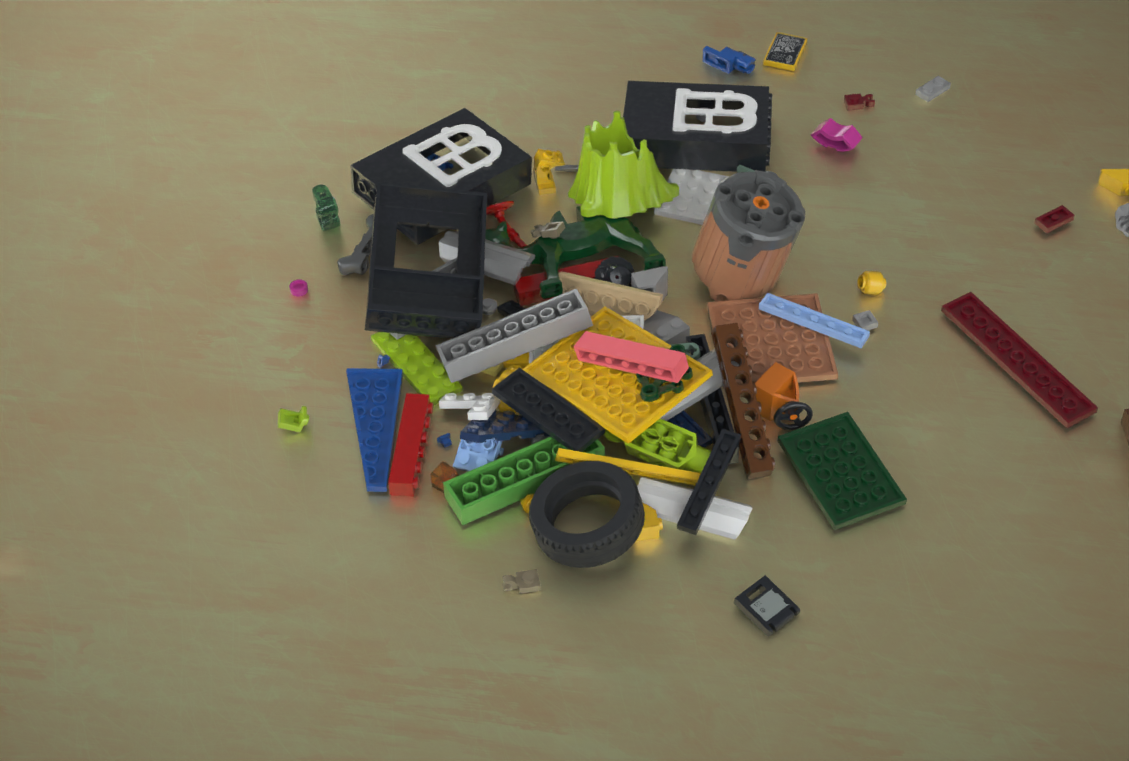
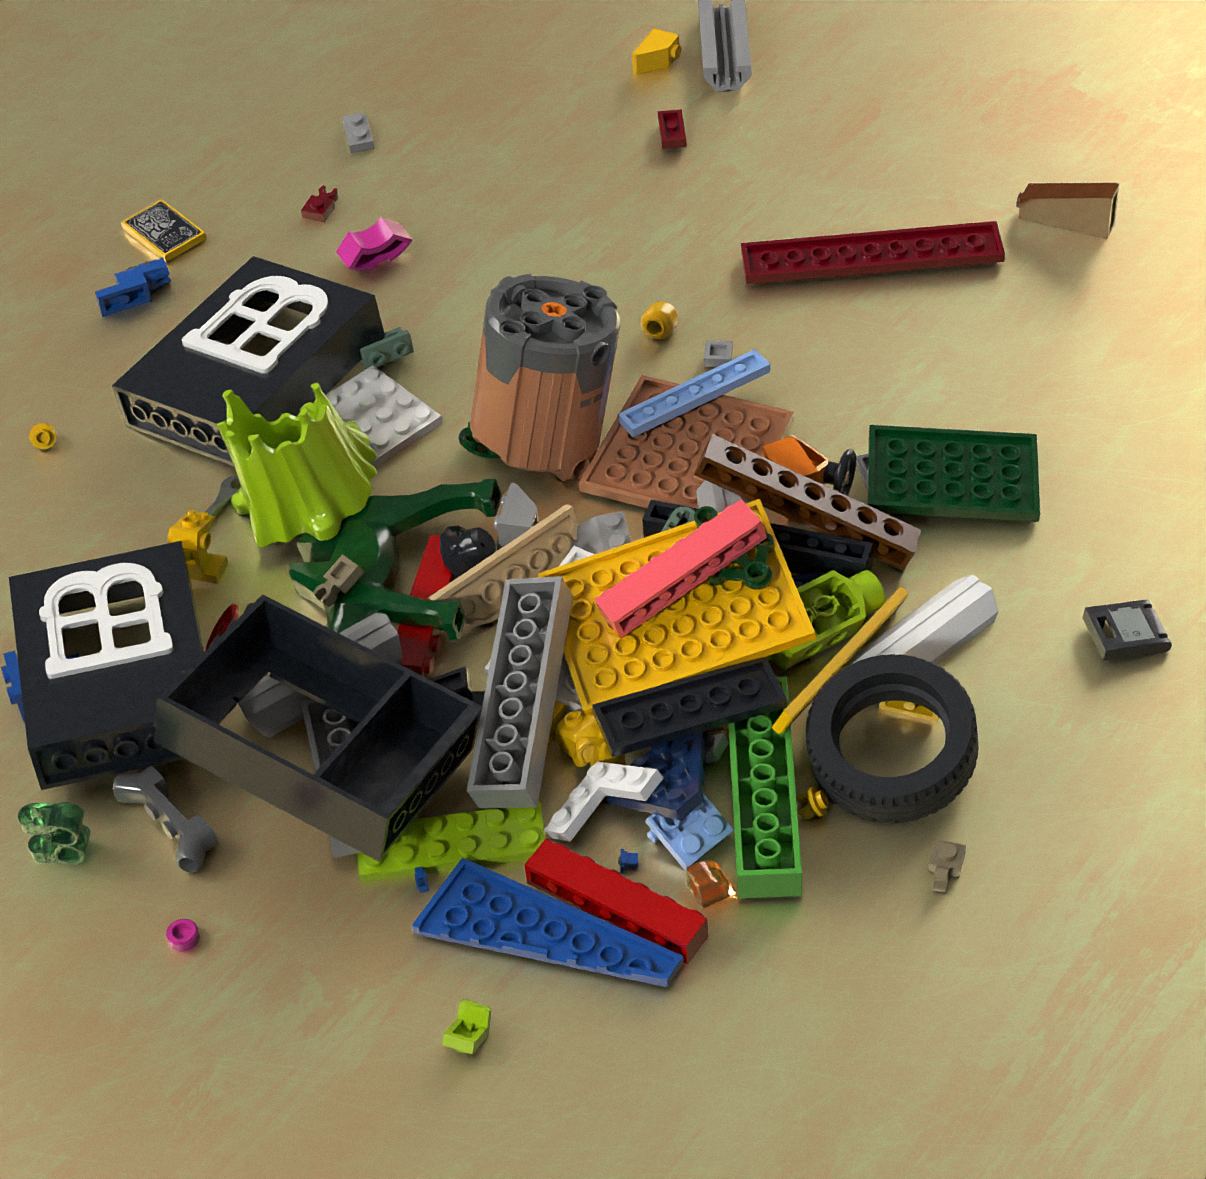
camera: 60 degrees left, 0 degrees up
black plate [677,429,741,535] -> none
none -> yellow plate [29,423,57,450]

